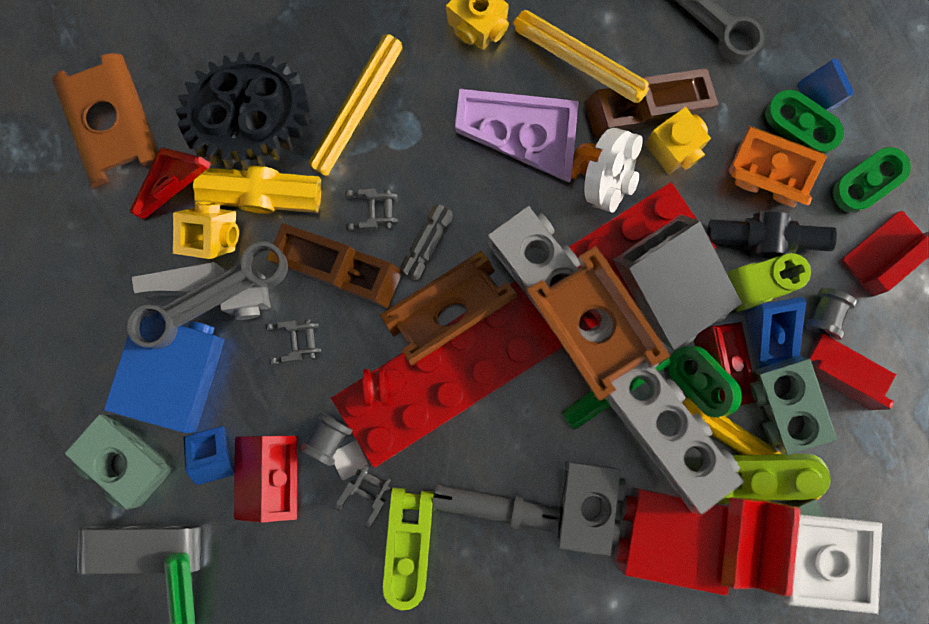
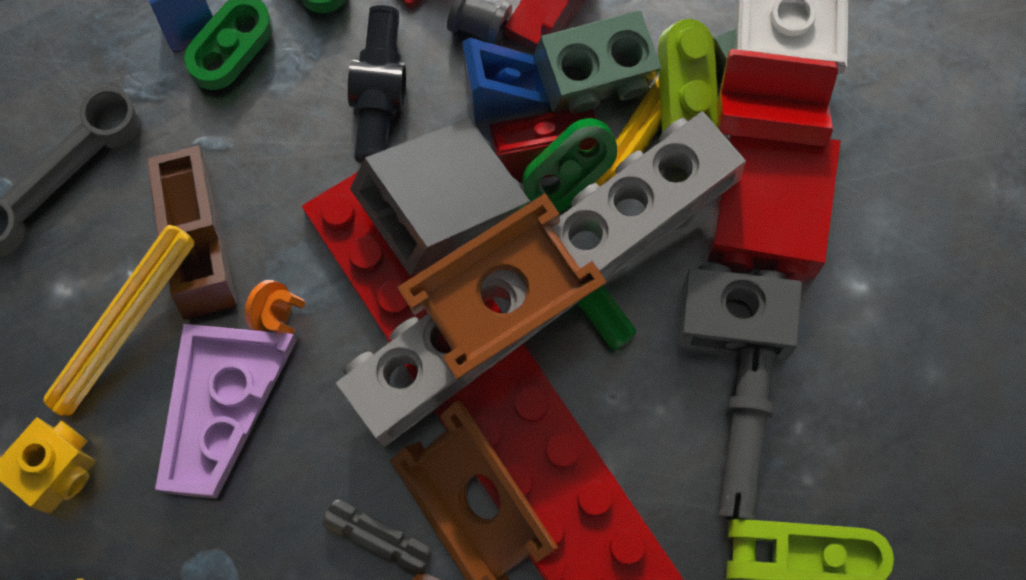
camera: 90 degrees left, 10 degrees down
white plate [584,127,642,213] -> none
yellow brick [644,107,711,175] -> none
lime piece [726,253,811,312] -> none
orange bracket [729,125,827,207] -> none

